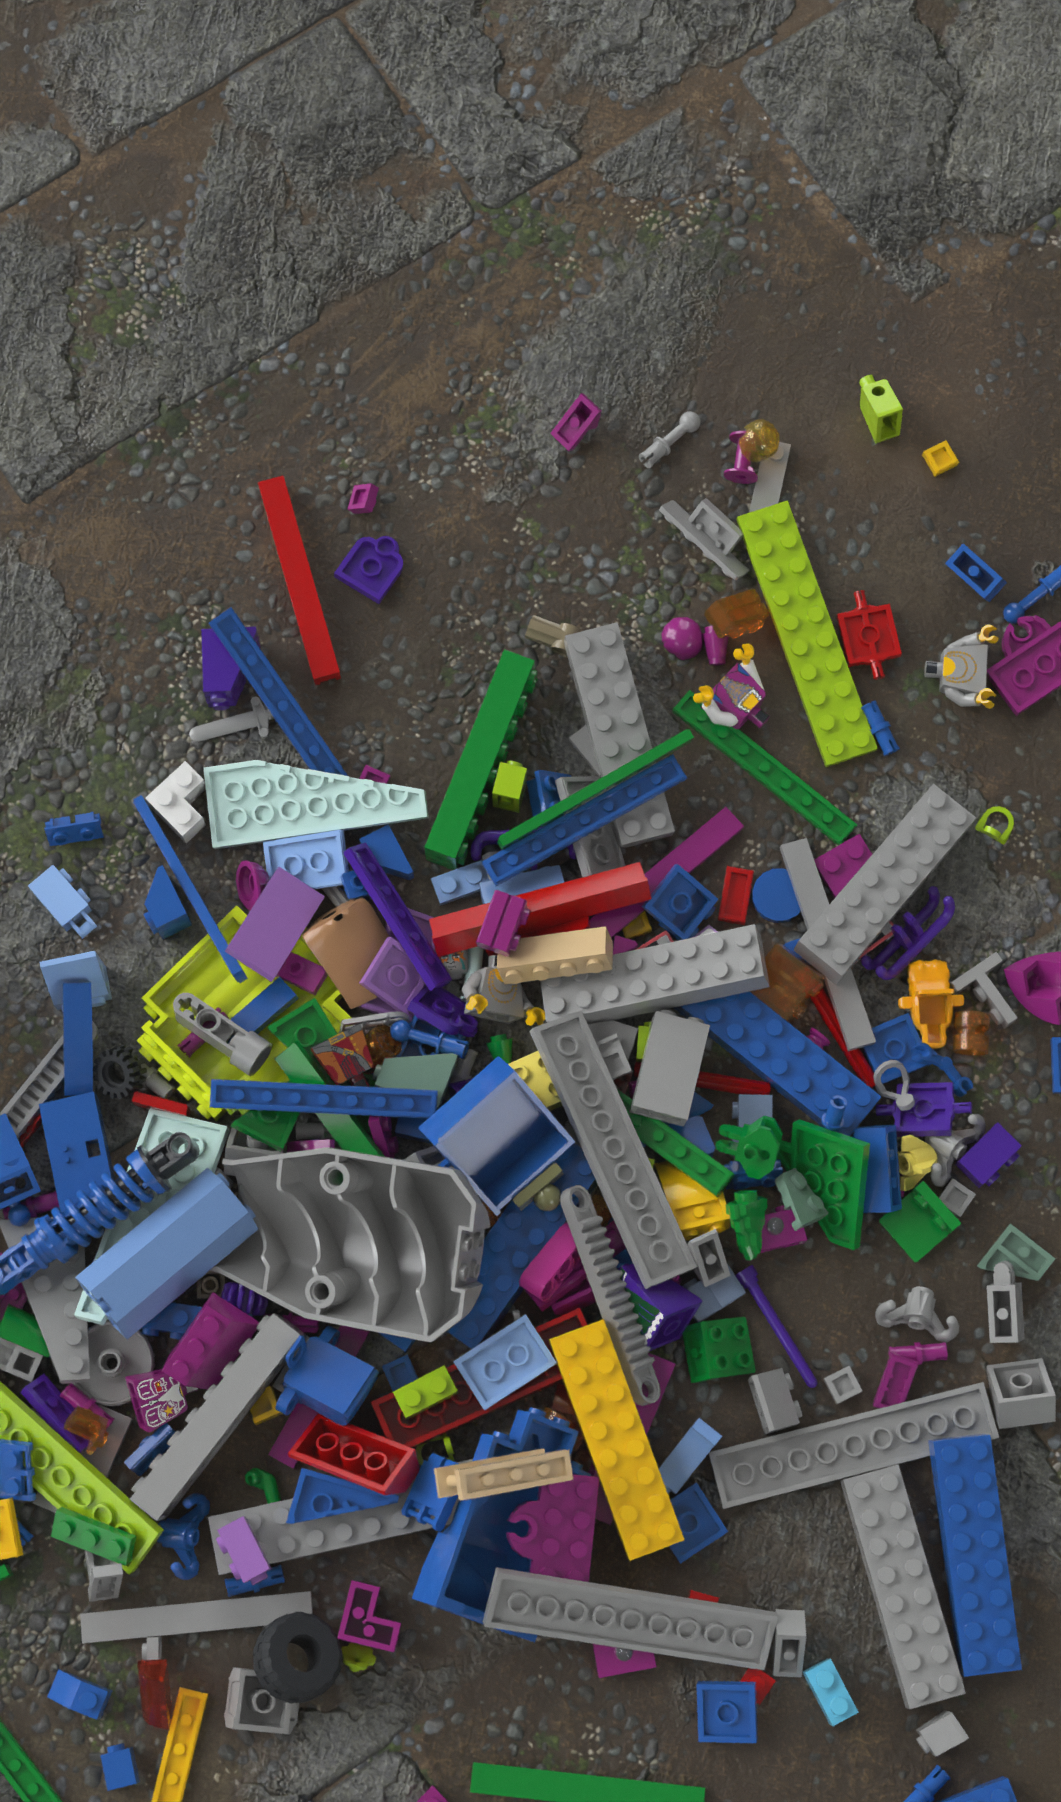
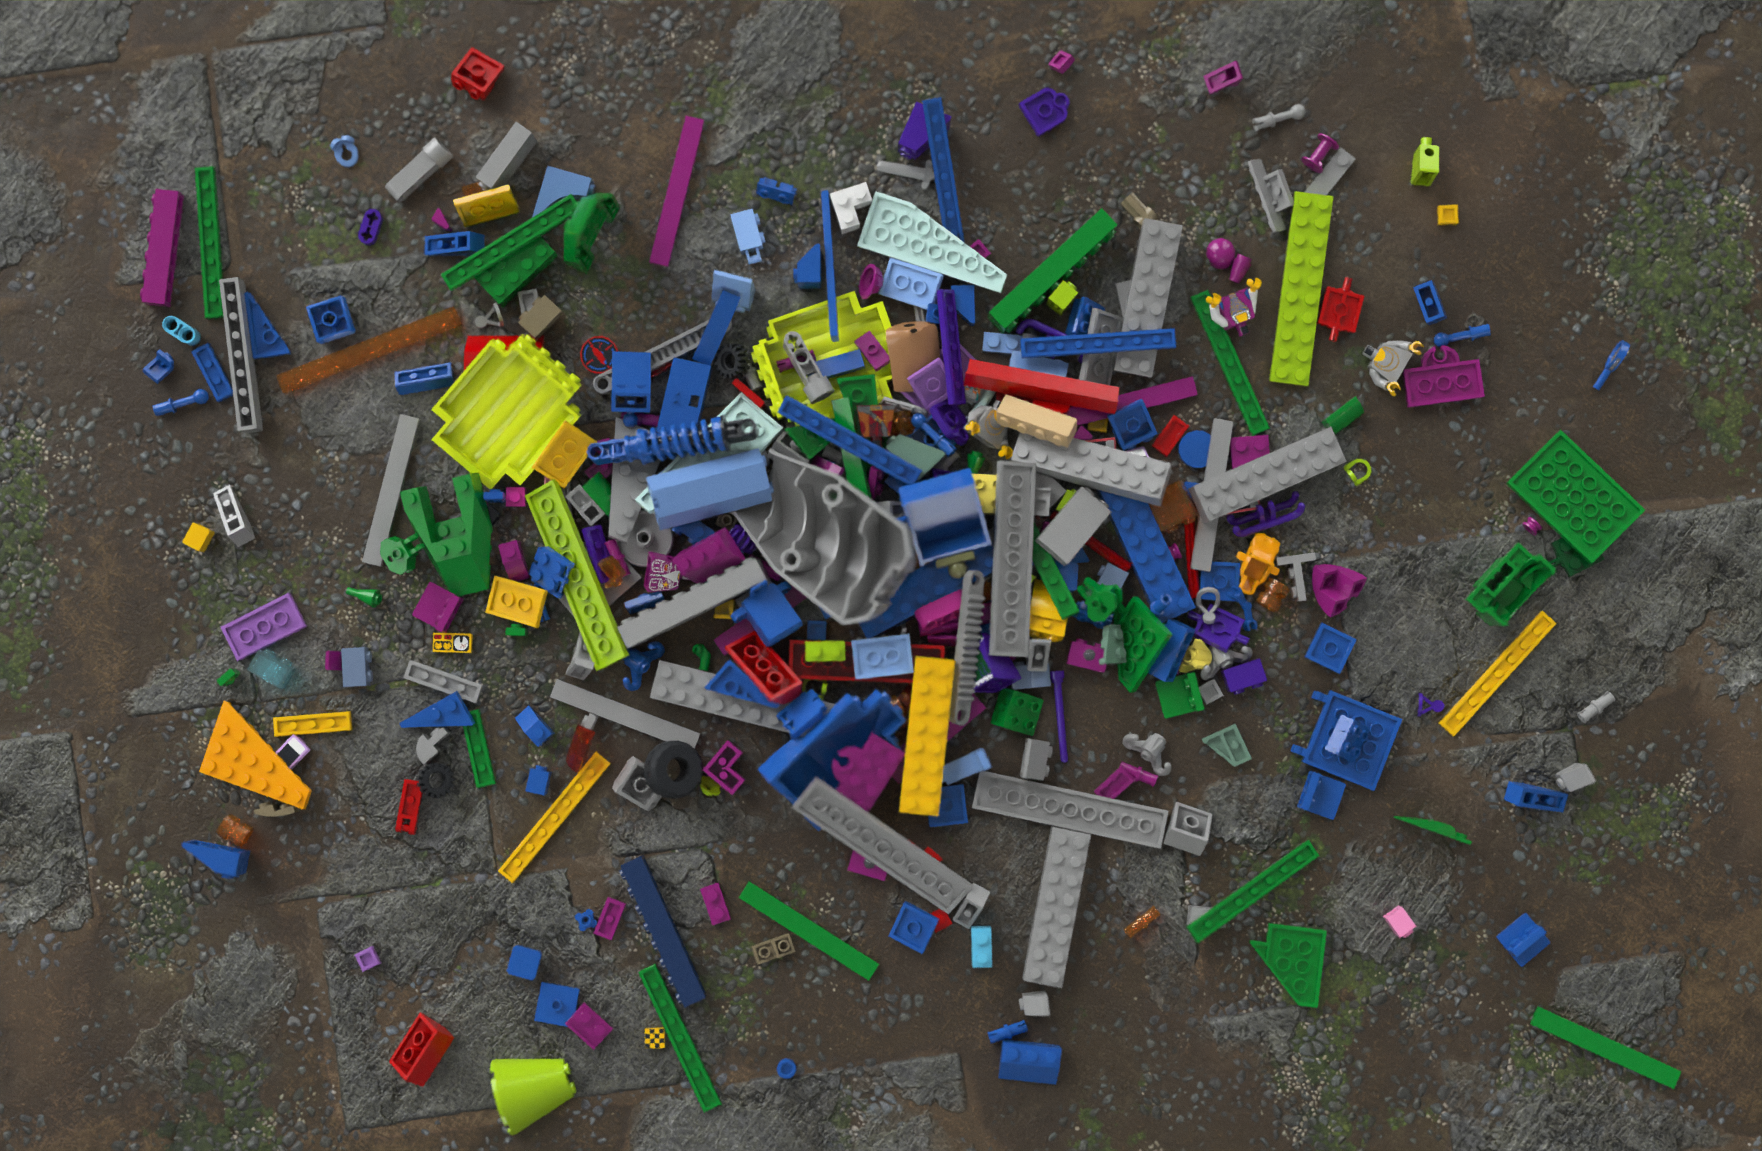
camera: 30 degrees right, 10 degrees up
green plate [51,1507,137,1566] -> none
medium lavender brick [216,1516,272,1585] -> none
blue pin [224,1564,285,1597] -> none
medium lavender tile [225,867,325,982] -> none
red tile [258,475,341,686] -> none
tan fence [434,1449,573,1500] -> none
magenta brick [476,890,531,957] -> none
green tile [497,729,694,850] -> none
clear orange brick [704,589,769,639] -> none
green rock [725,1190,767,1260] -> none
clear yellow hair [739,419,780,463] -> none
light grey plate [823,1366,862,1405] -> none
blue pin [861,700,900,756] -> none
blue brick [928,1434,1022,1677] -> none
light grey hinge [987,1260,1025,1343] -> none
none -> clear orange pin [1123,905,1161,939]
none -> green brick [1321,396,1364,435]

